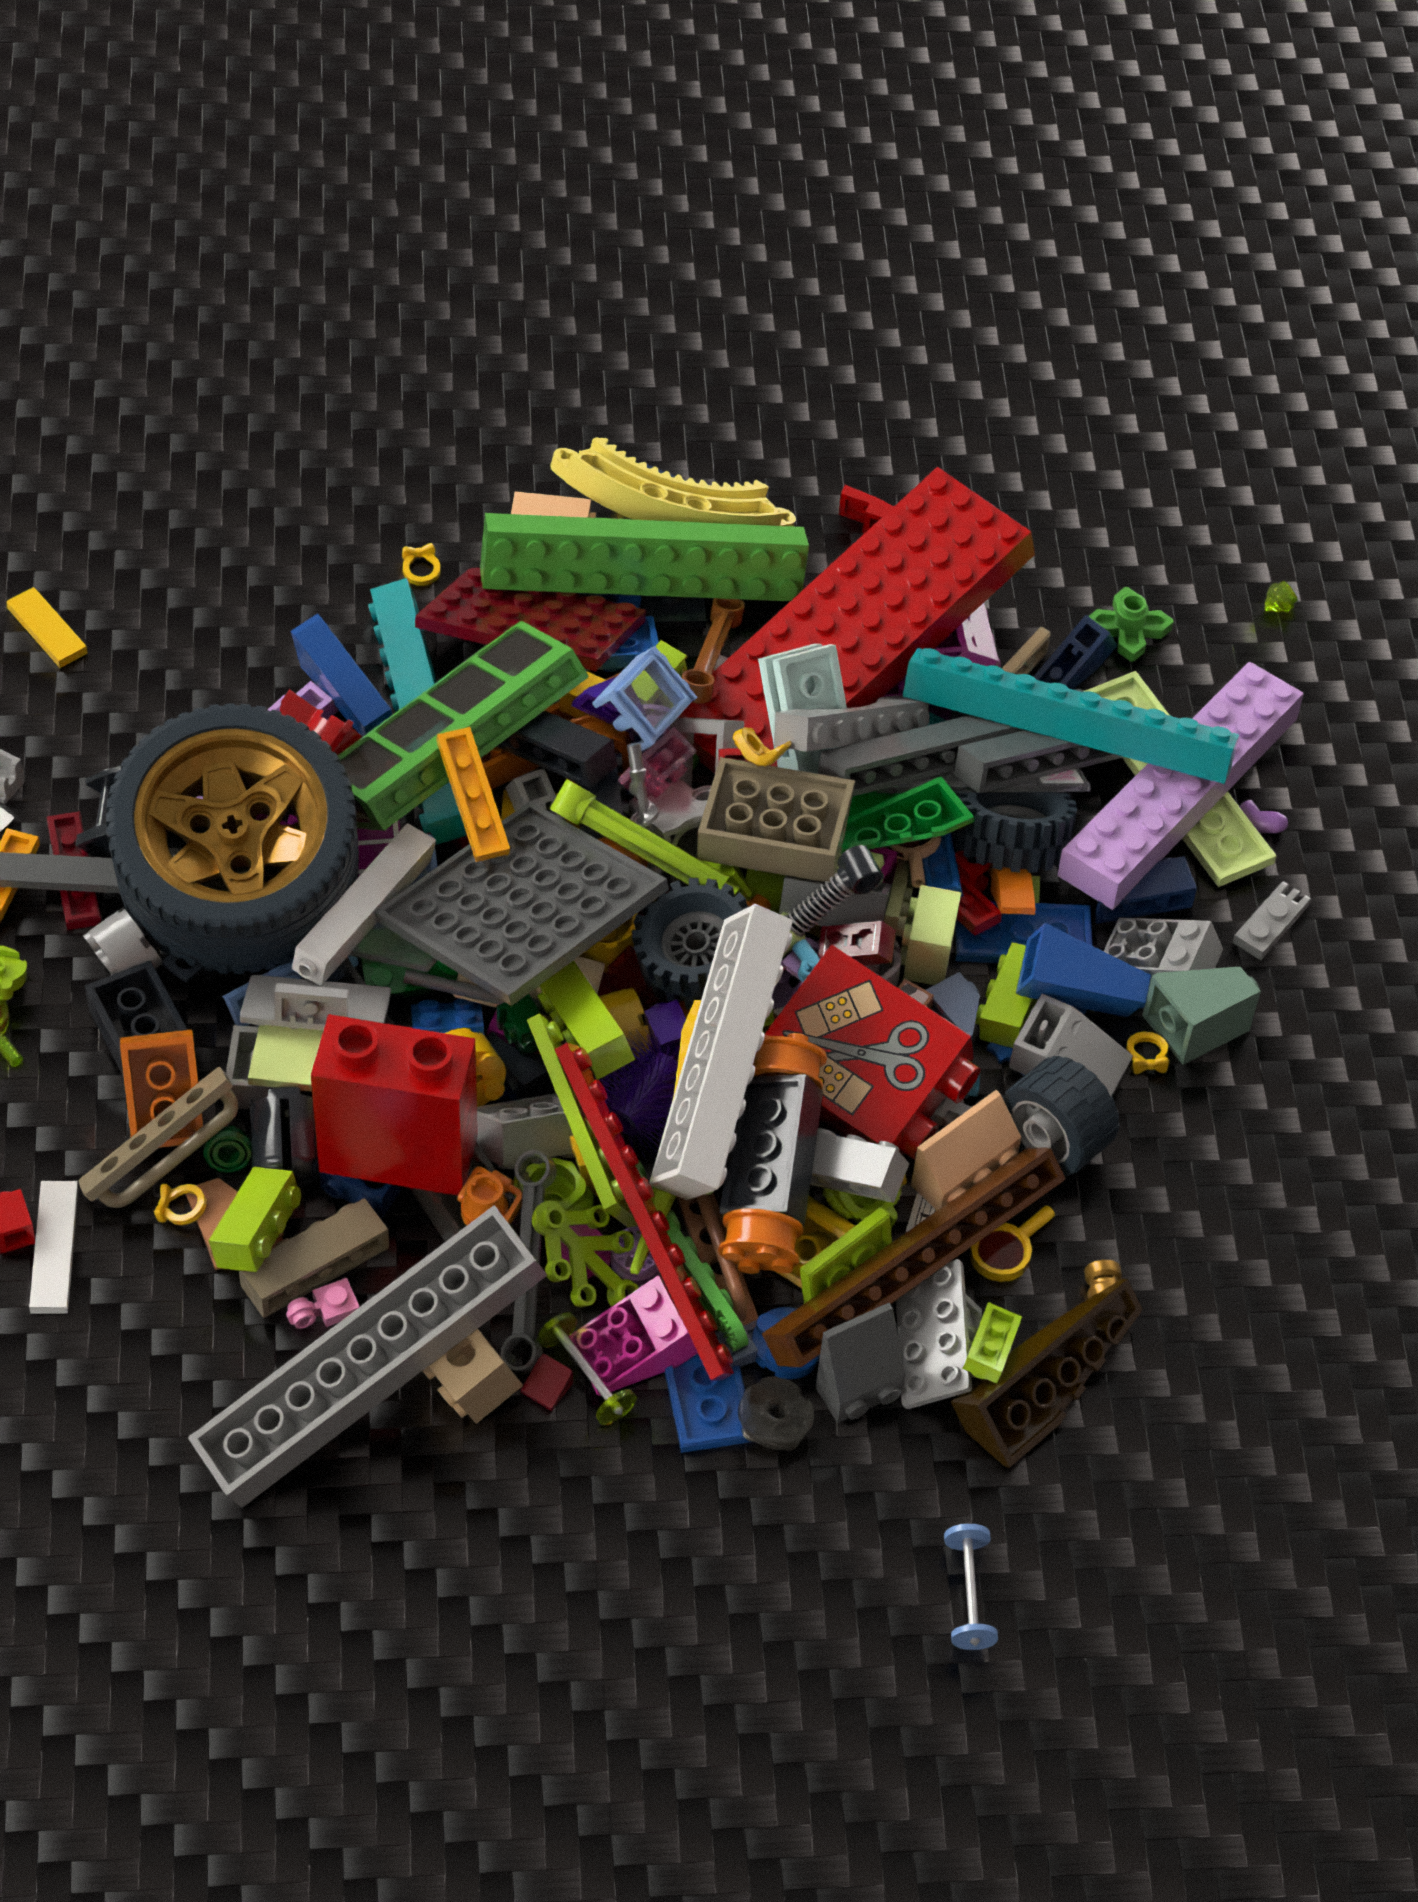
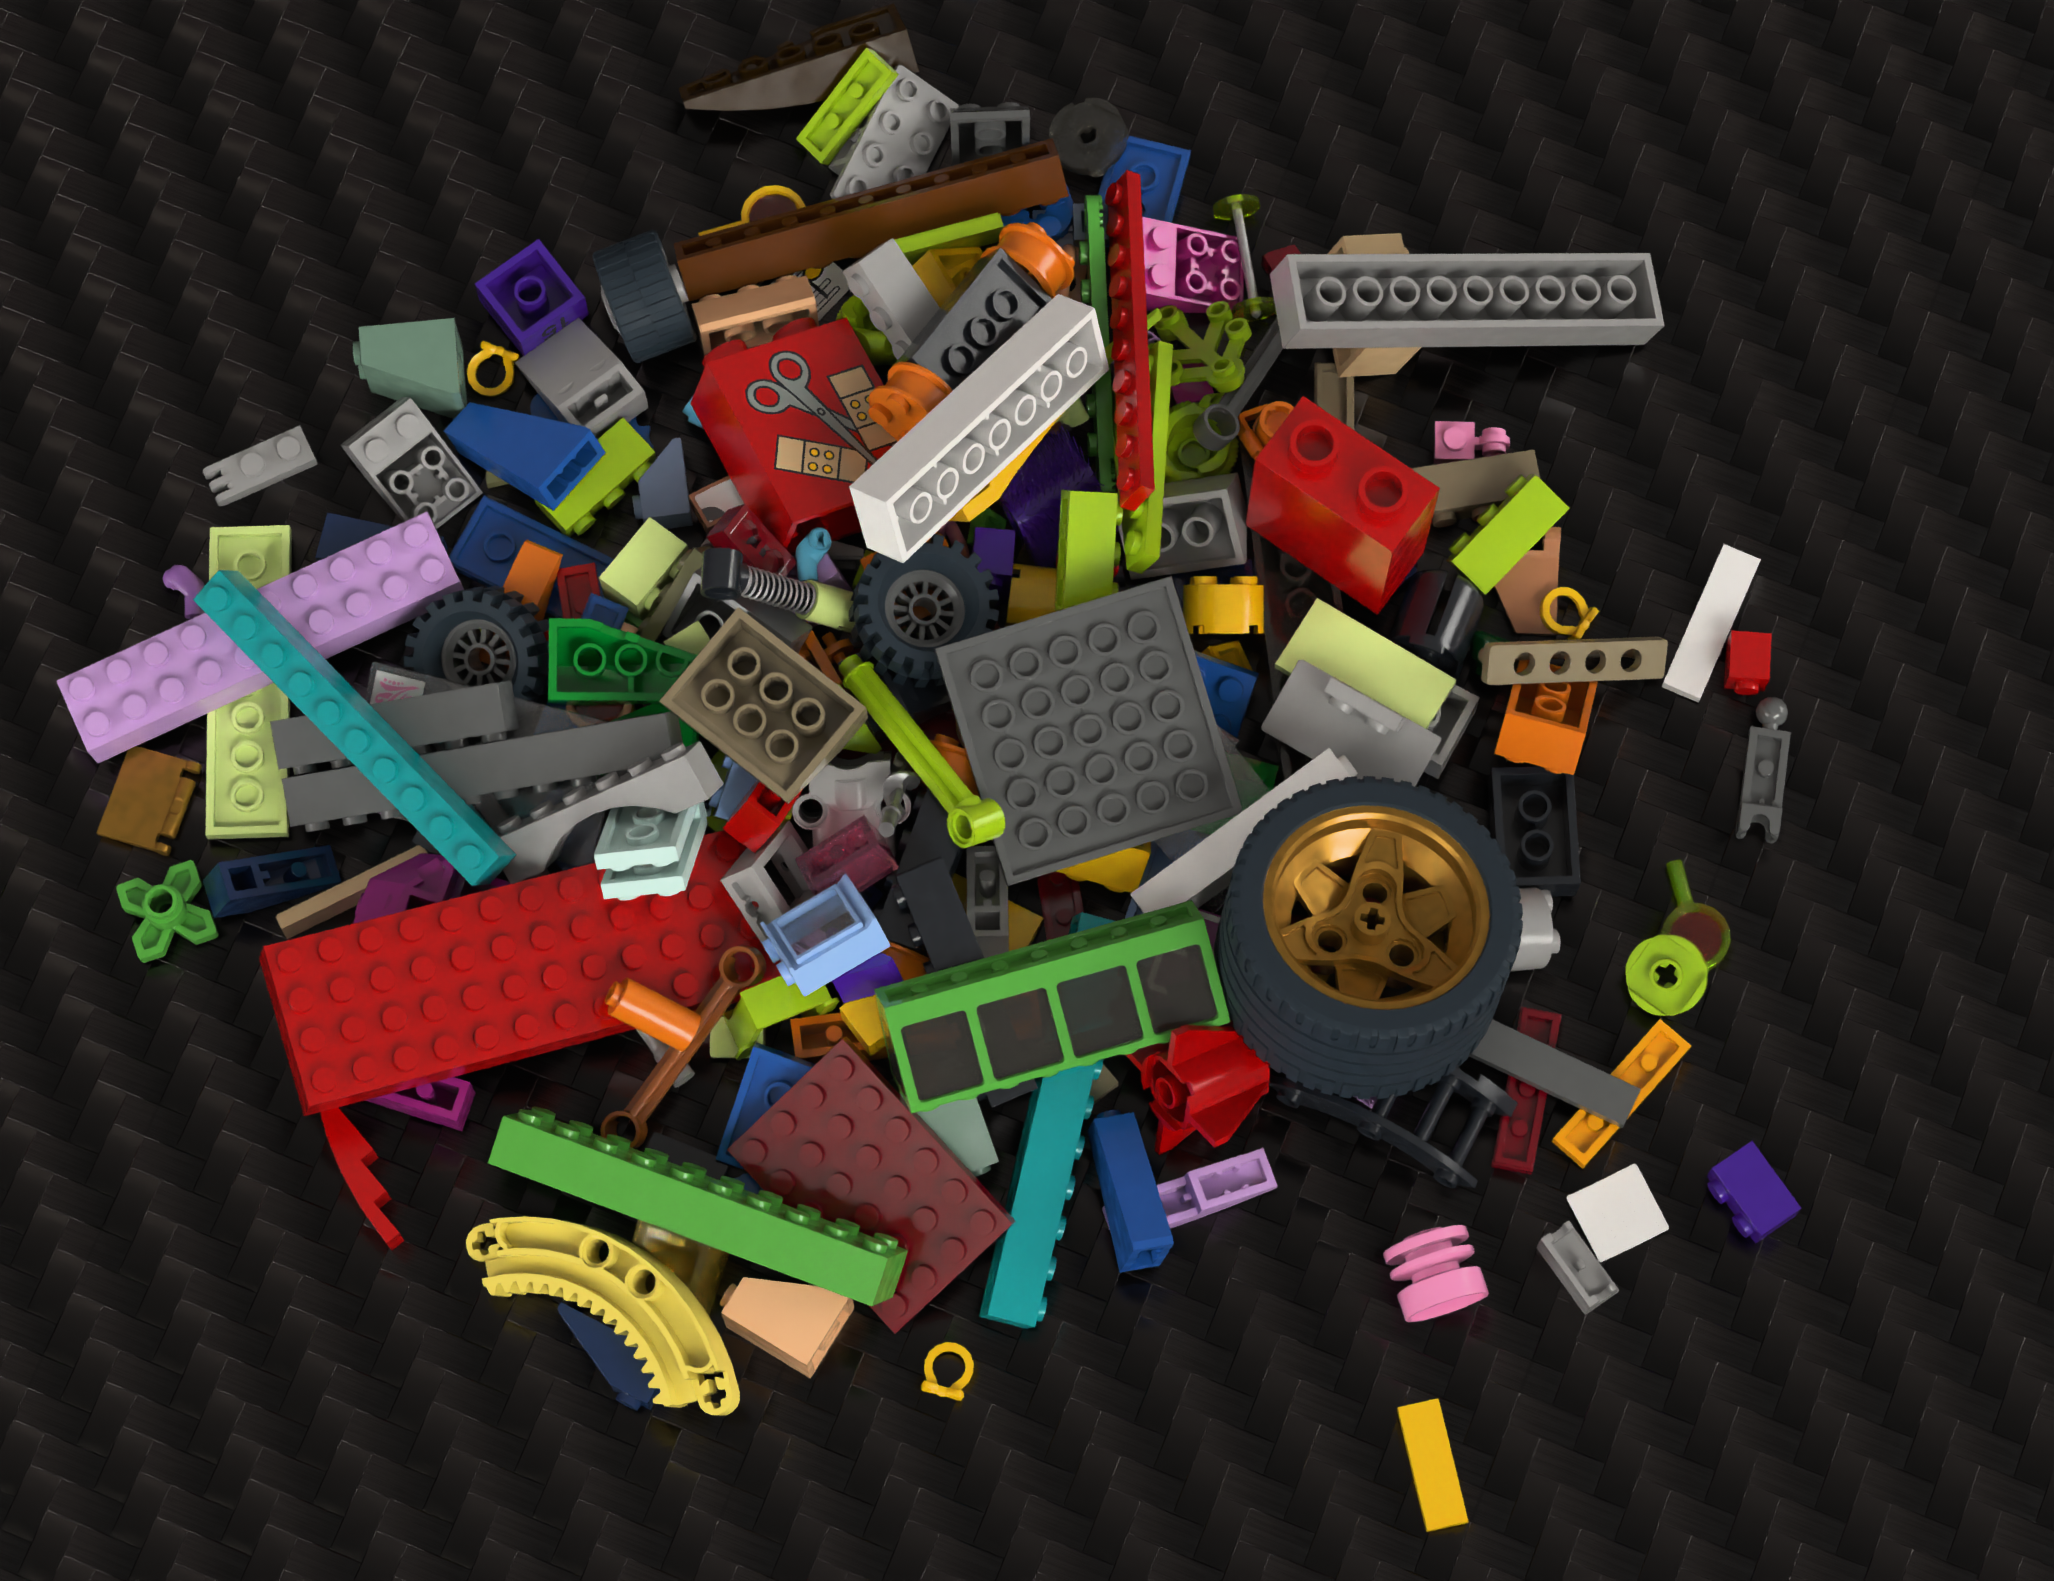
camera: 150 degrees left, 20 degrees up
light orange plate [436,727,510,862] -> none
yellow hair [732,727,792,767] -> none
pearl gold wheel [1084,1260,1122,1299] -> none
none -> pearl gold piece [97,746,202,856]
none -> dark purple brick [475,239,589,356]
none -> orange brick [605,977,701,1052]
none -> bright pink wheel [1383,1225,1489,1322]

